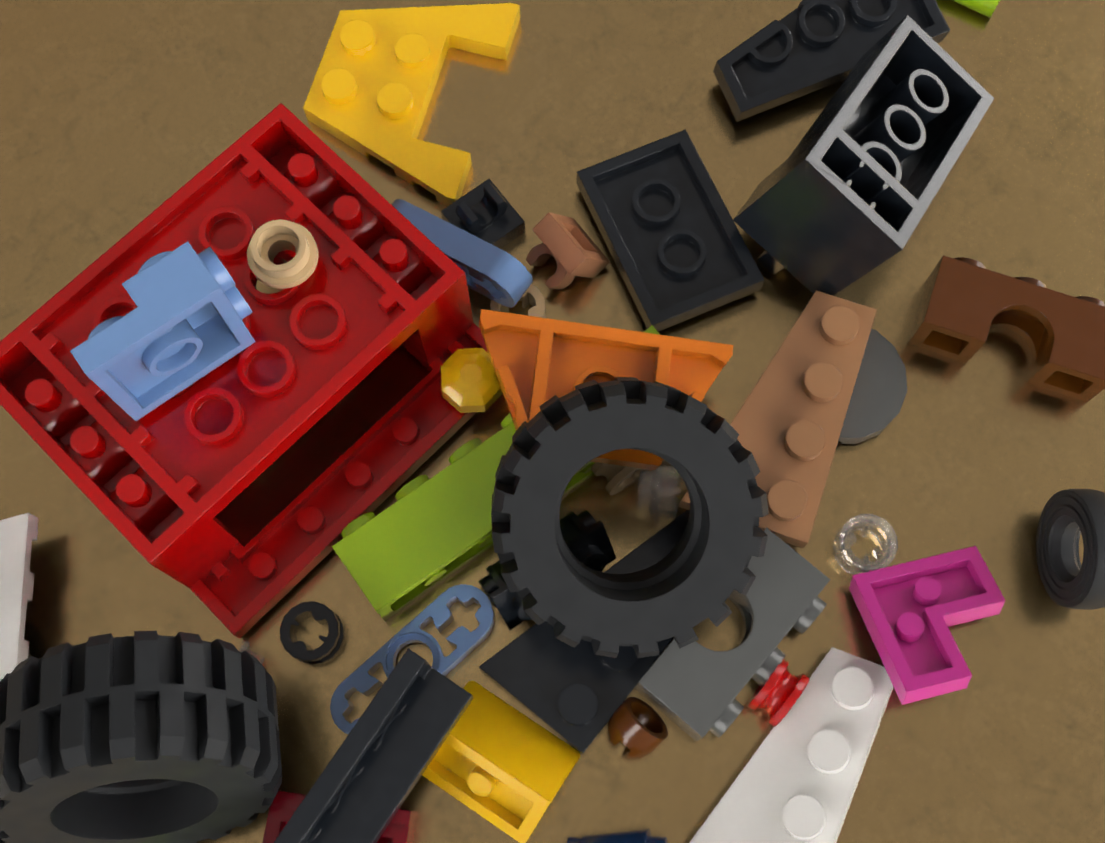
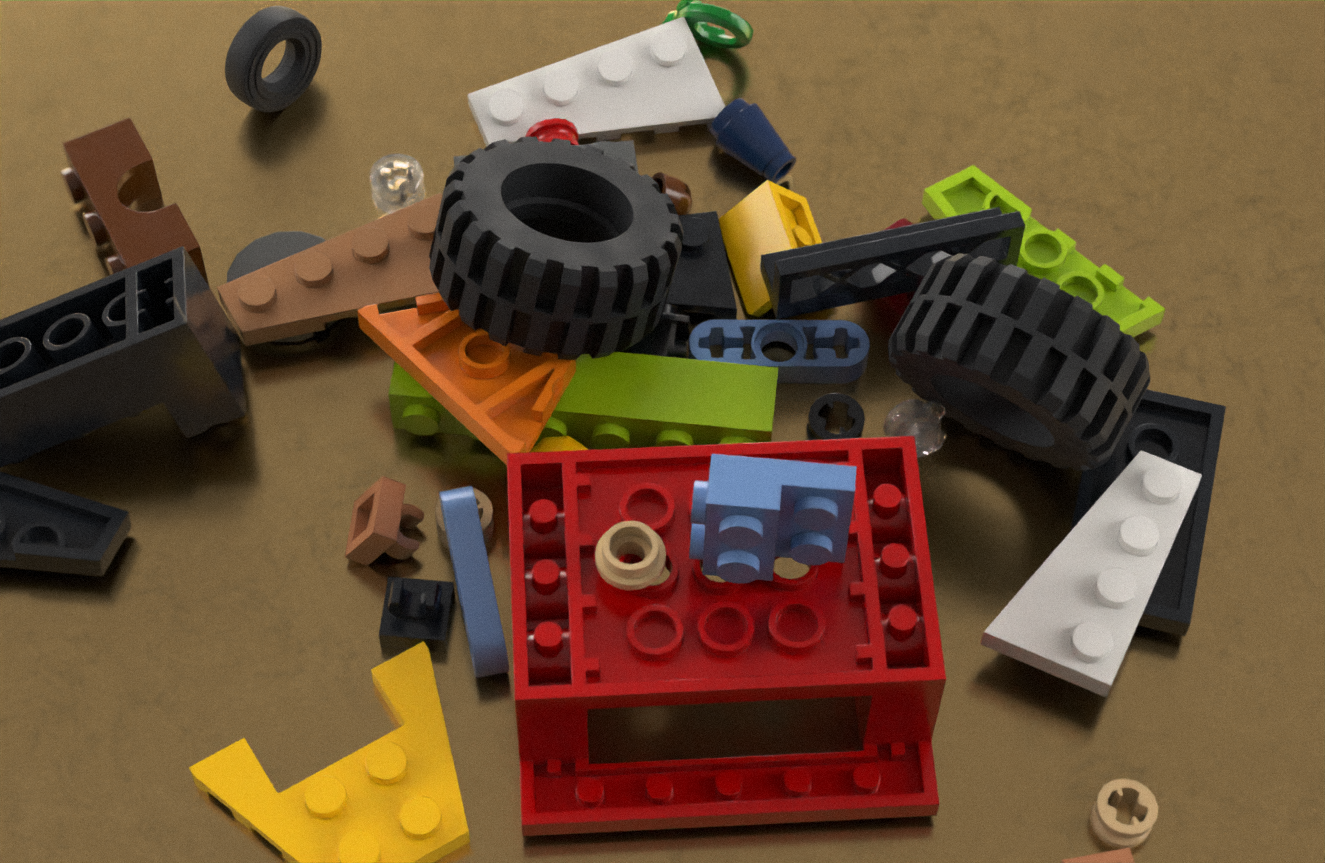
camera: 140 degrees left, 15 degrees down
black plate [576,129,764,332] -> none
dark pink plate [849,546,1006,705] -> none

